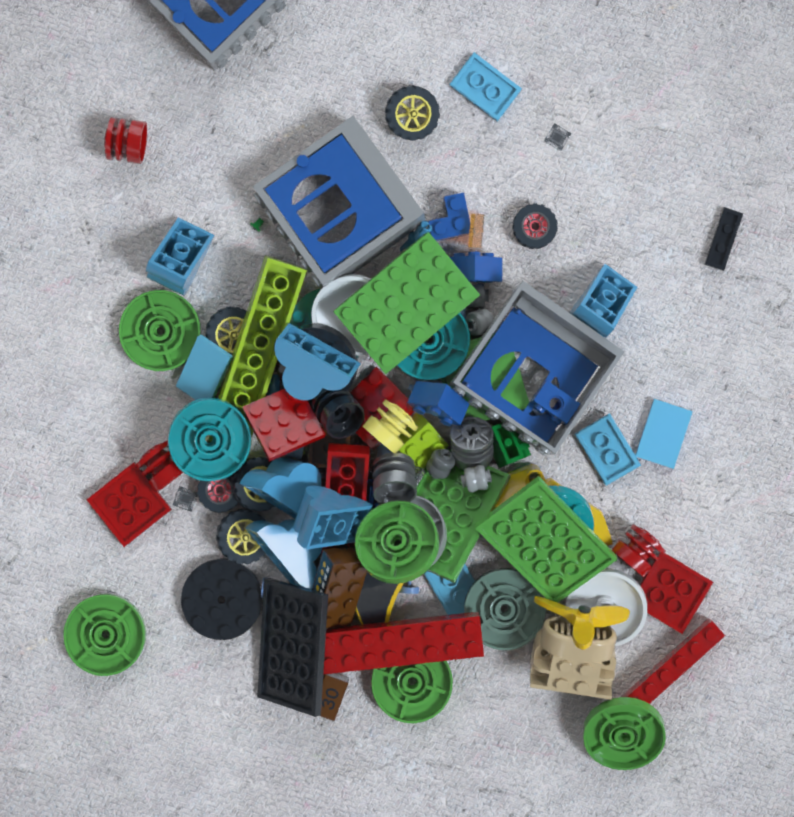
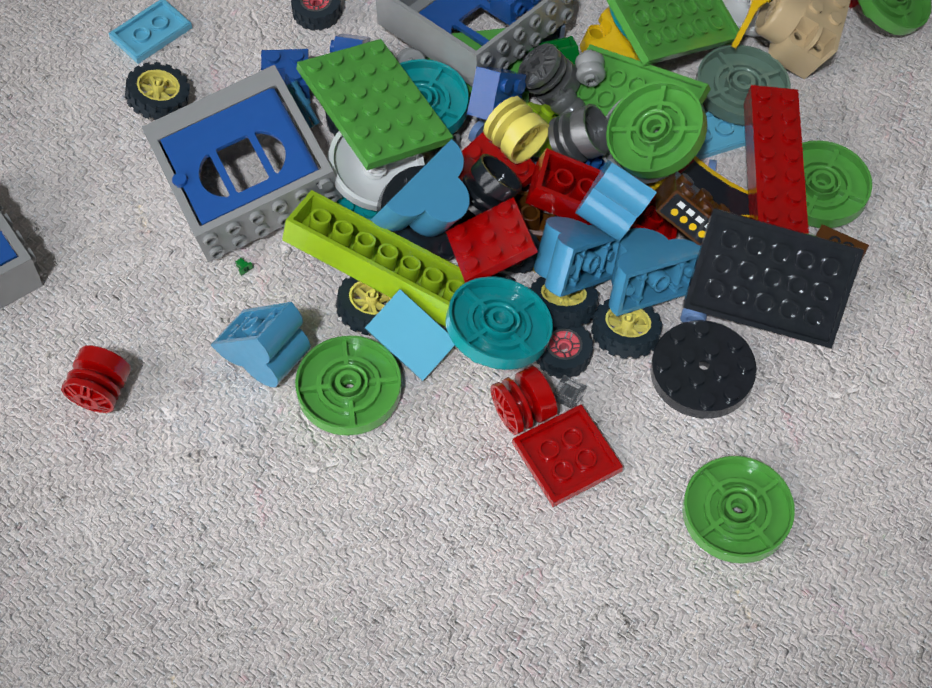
camera: 80 degrees left, 30 degrees down
clear orange piece [468,214,485,248] -> none

